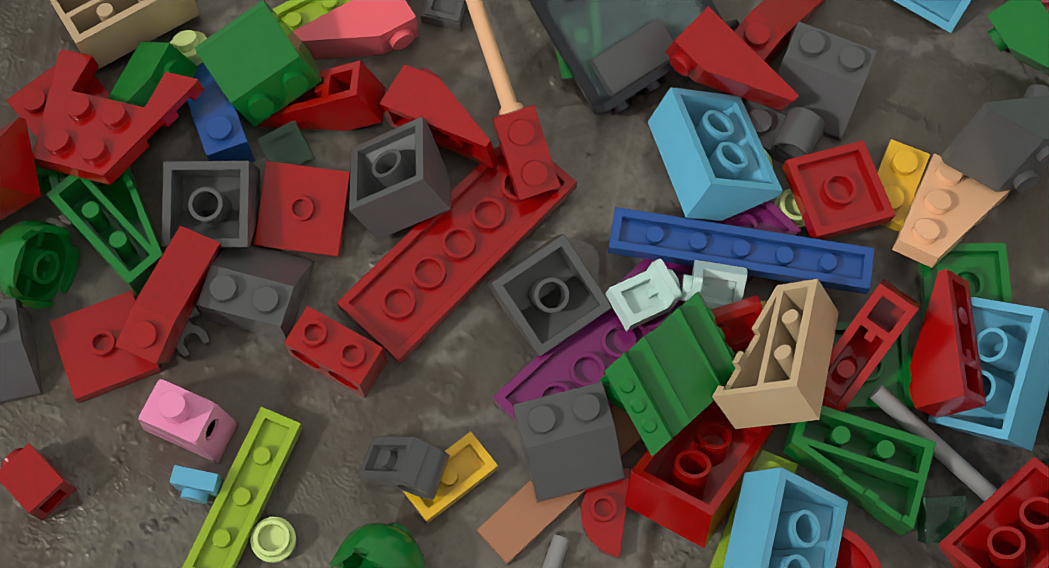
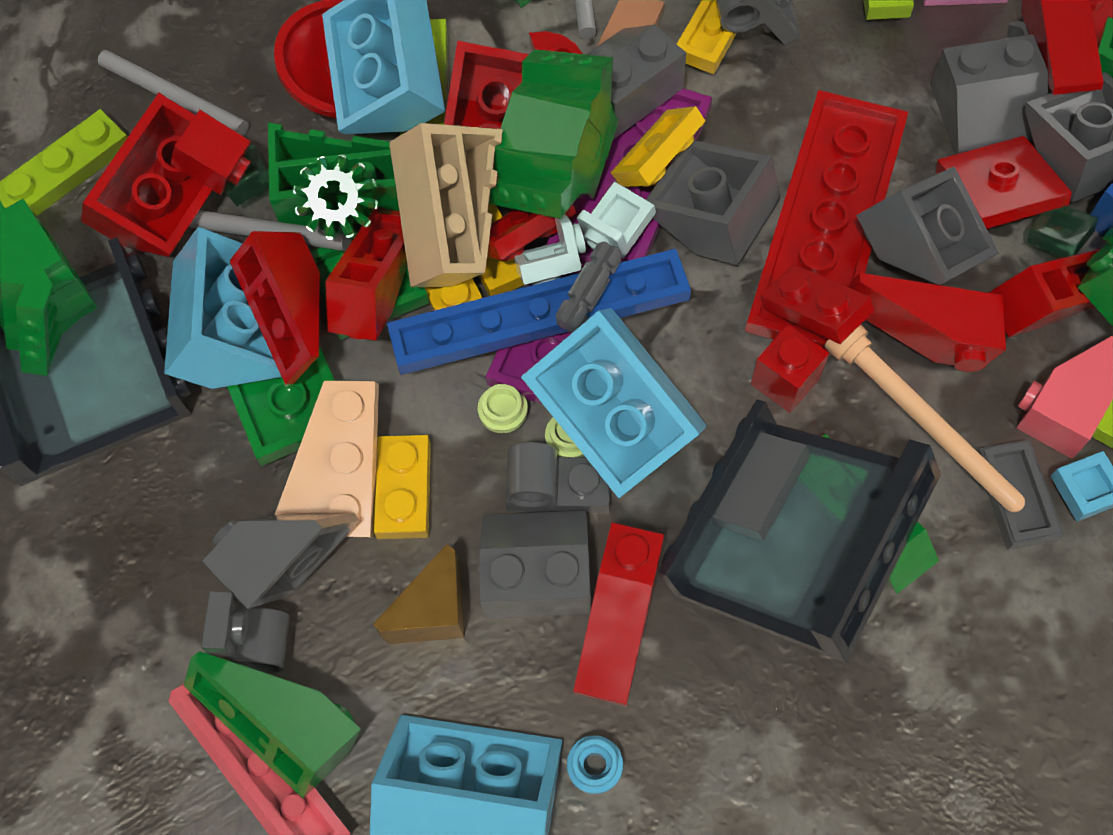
camera: 160 degrees right, 5 degrees down
red brick [284,306,387,398] -> none
red slope [665,6,799,111] -> none
red plate [782,140,896,240] -> none
none -> red brick [170,109,251,195]
none -> green gear [293,155,379,240]
none -> pearl gold slope [373,544,464,644]
none -> dark grey axle [556,241,621,333]
none -> yellow plate [610,106,705,187]
none -> red brick [750,324,829,414]

